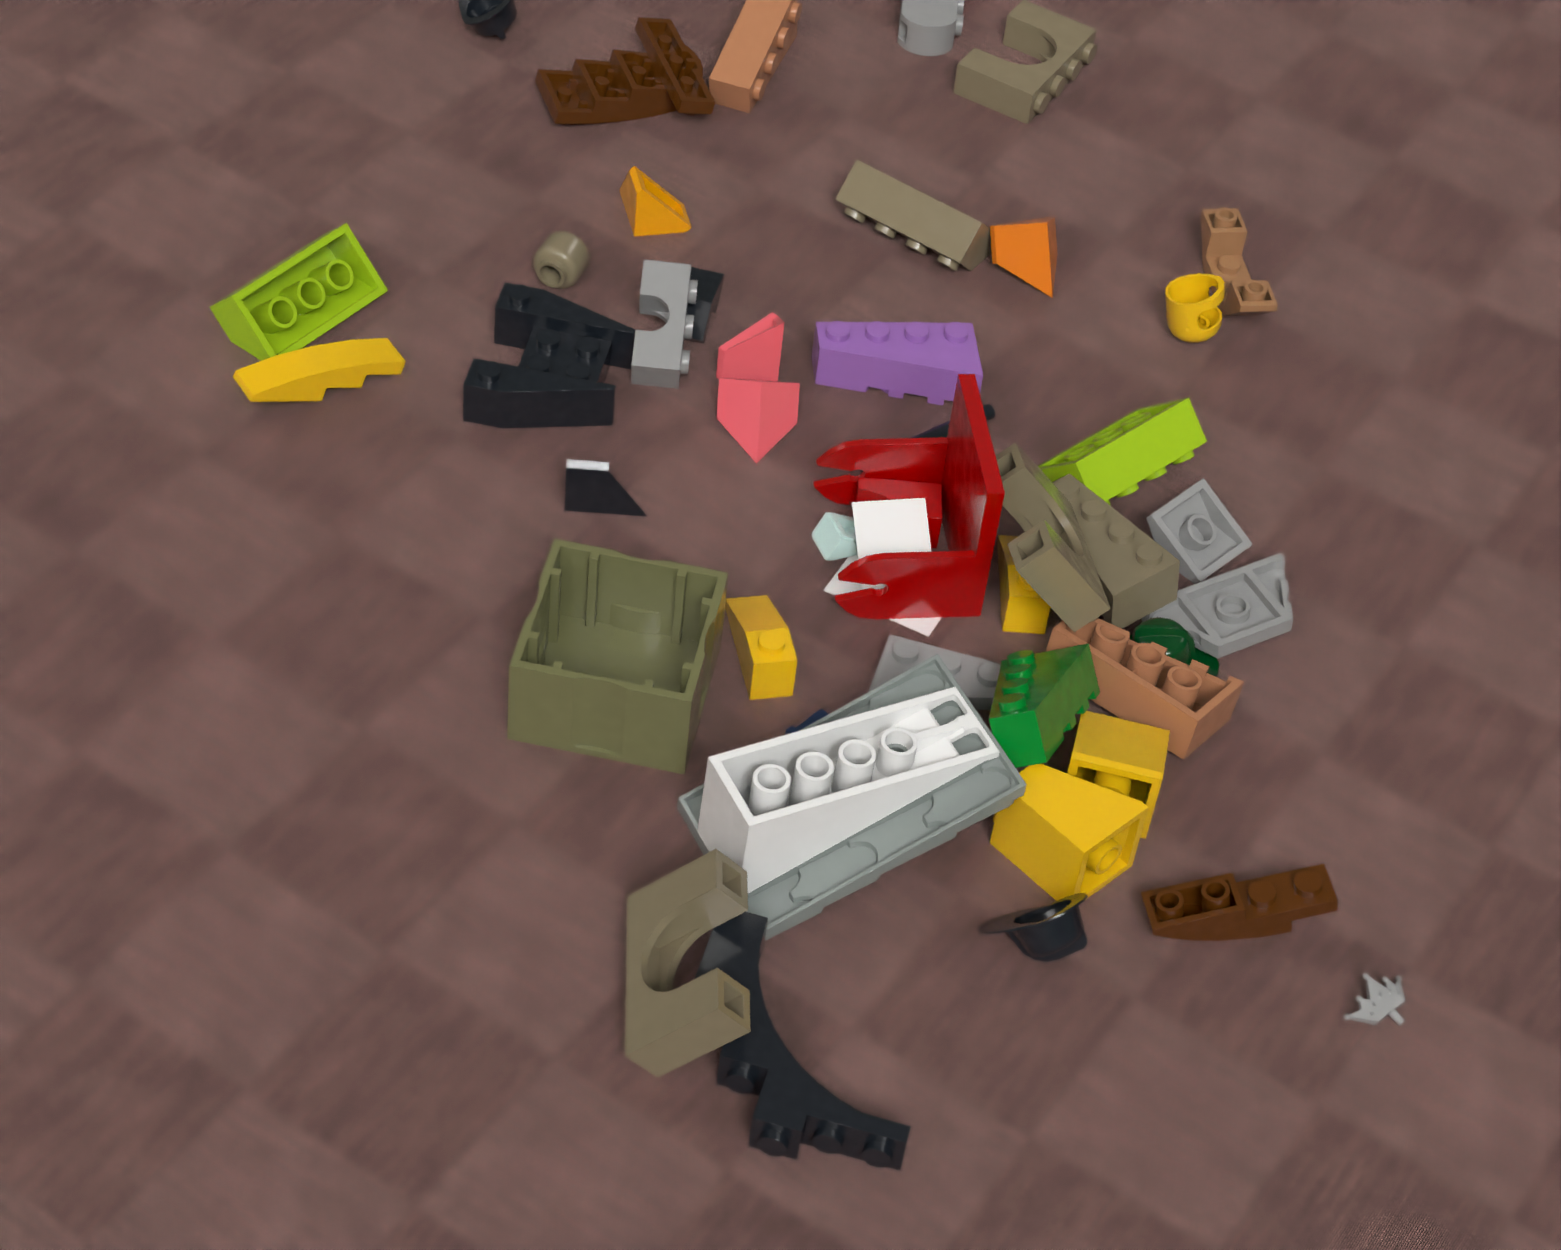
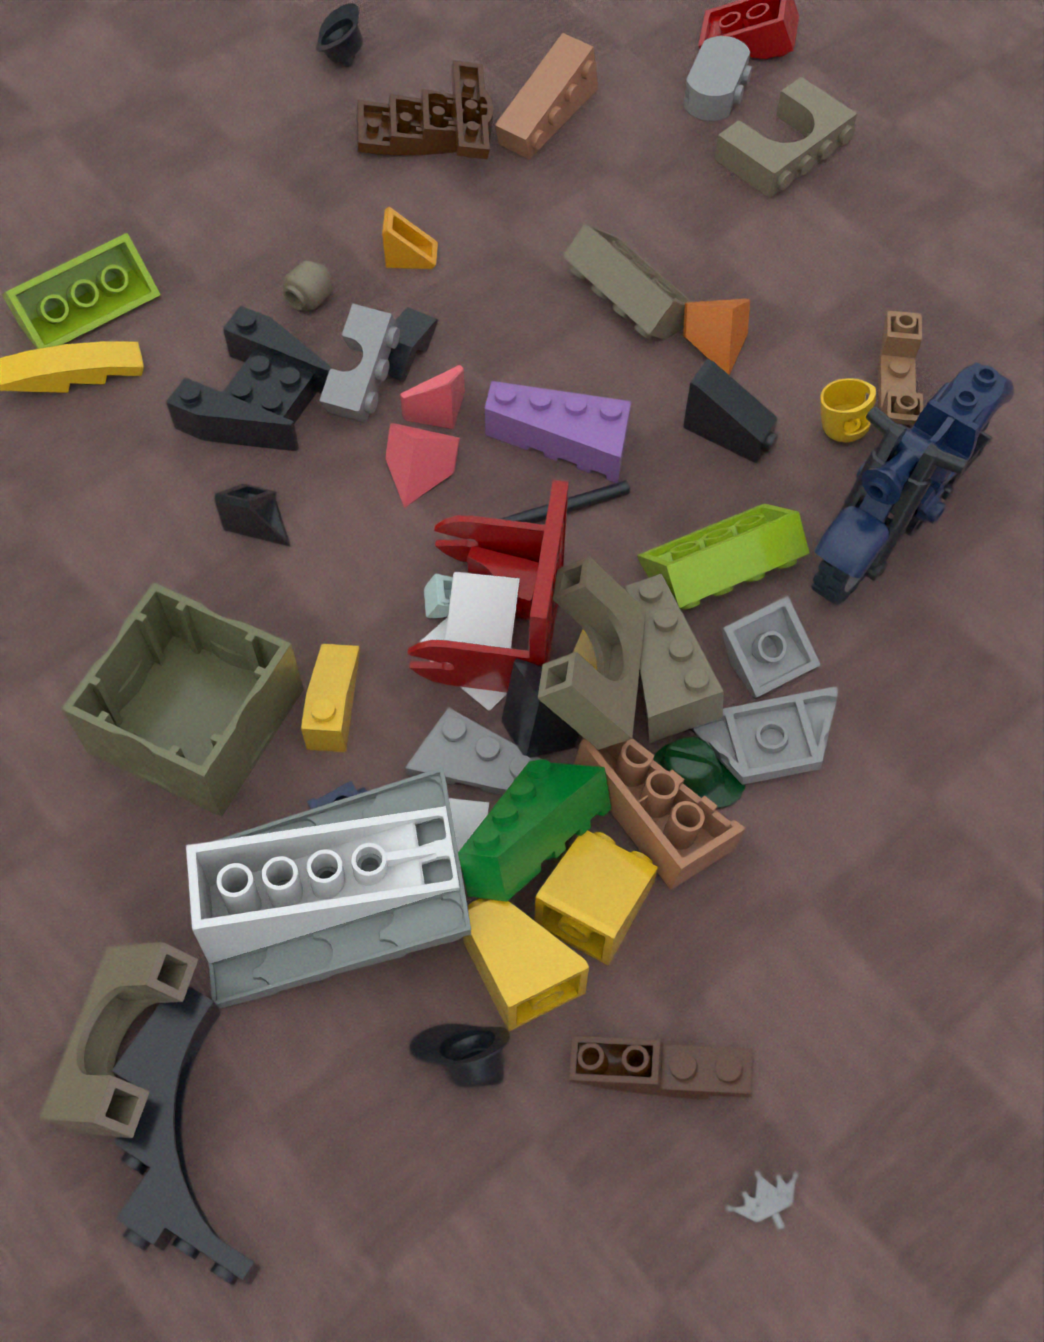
camera: 20 degrees right, 15 degrees up
none -> black slope [501,658,579,758]
none -> black slope [683,359,779,464]
none -> dark blue piece [811,362,1015,606]

